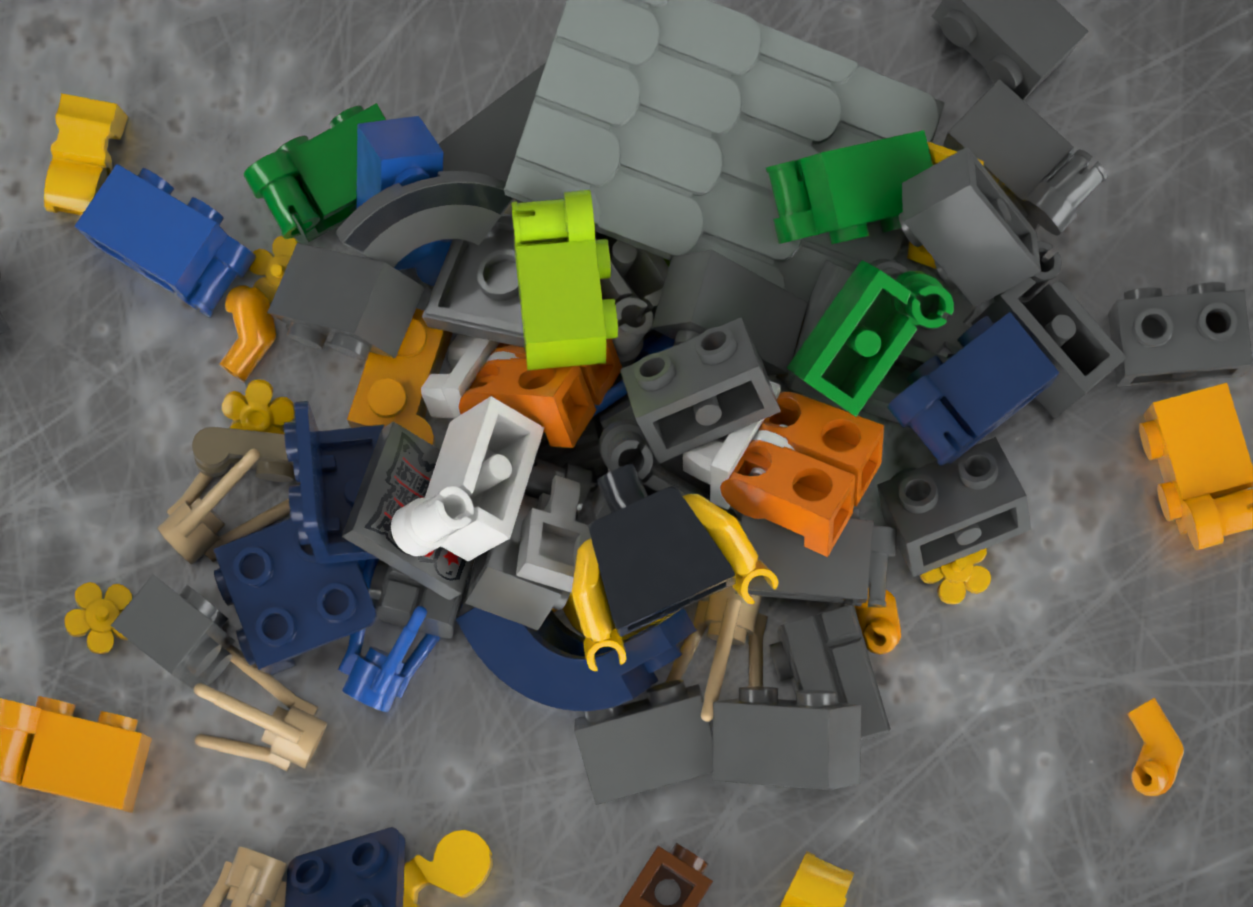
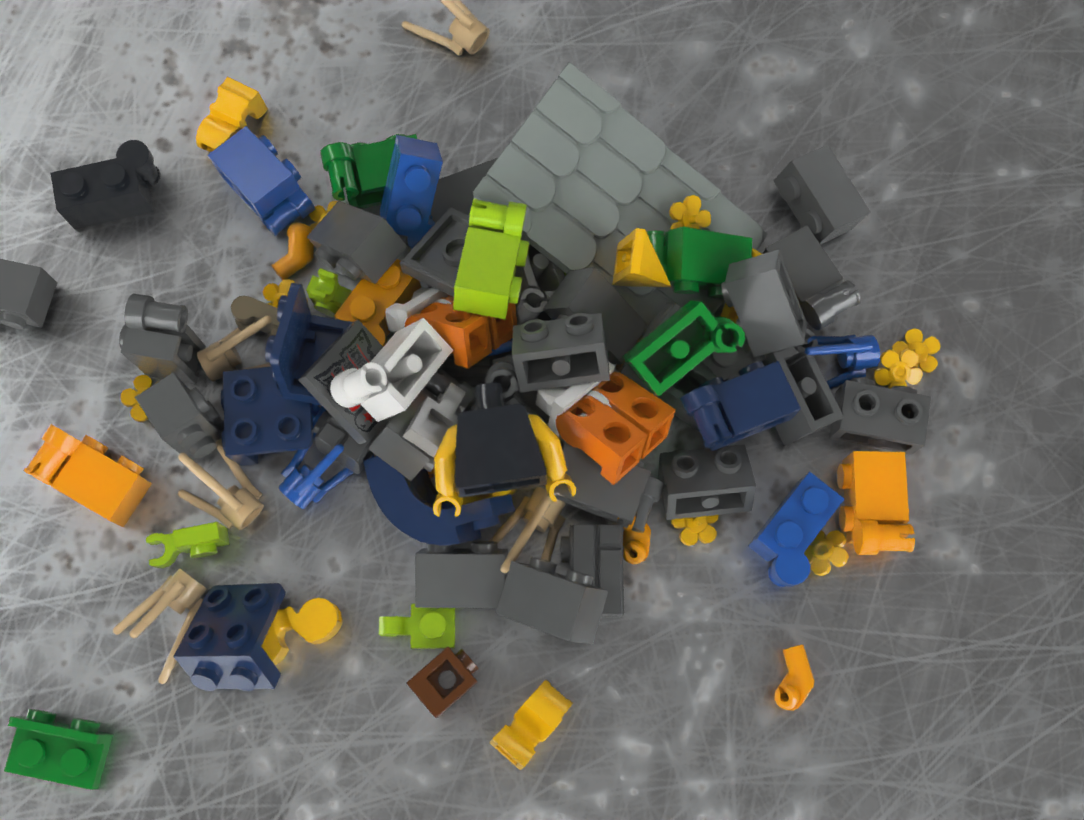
camera: 10 degrees right, 5 degrees down
dark grey tile [336,171,514,268] -> none
none -> dark grey hinge [119,293,206,385]
none -> lime plate [146,522,230,568]
none -> lime plate [306,268,352,317]
none -> lime plate [379,604,455,649]
none -> yellow slope [612,228,672,287]
none -> yellow plant [669,195,711,230]
none -> blue hinge [748,471,845,587]
none -> yellow plant [804,530,849,576]
none -> blue plant [805,334,880,389]
none -> yellow plant [873,349,923,389]
none -> yellow plant [891,329,941,373]

